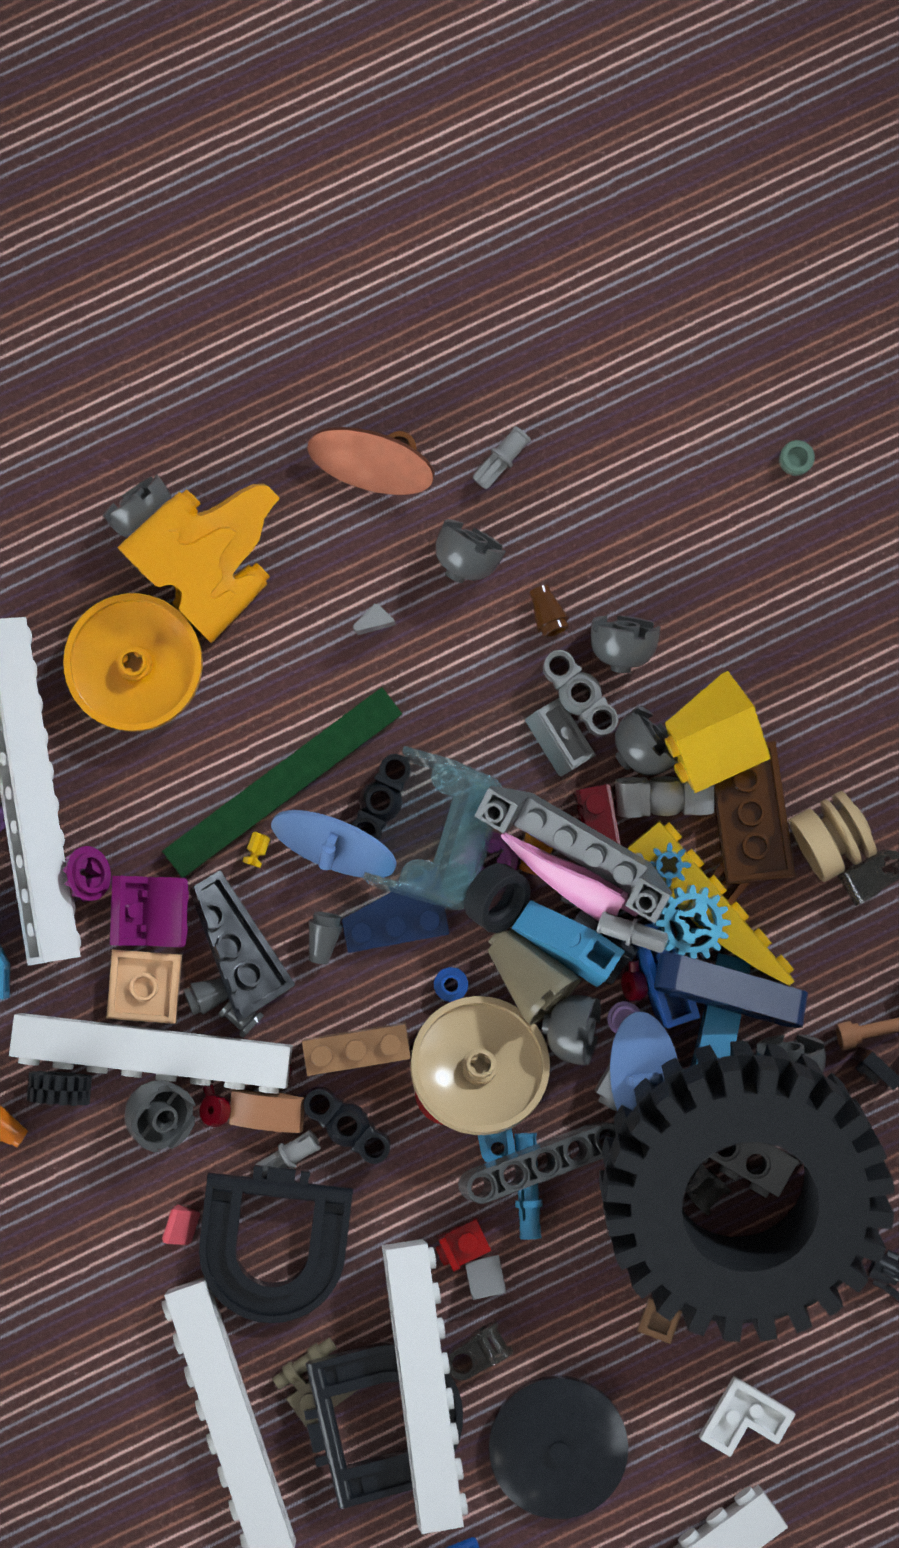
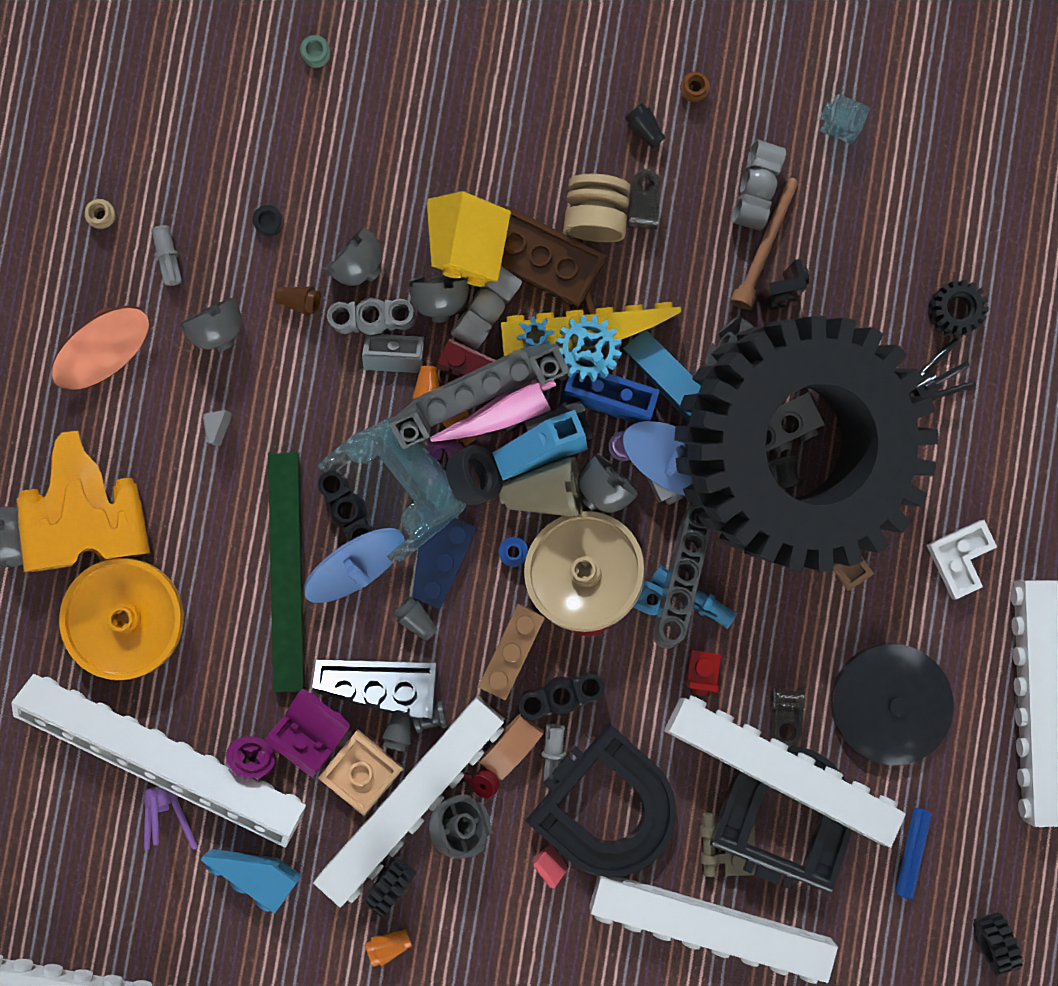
camera: 55 degrees left, 0 degrees up
yellow piece [242,832,270,868] -> none
light grey slope [465,1255,506,1300] -> none
light grey axle [597,911,668,953] -> none
dark red piece [621,958,648,1002] -> none
dark blue beam [654,953,808,1028] -> none
none -> tan plate [85,199,116,229]
none -> black tile [253,205,284,237]
none -> orange cone [412,366,440,401]

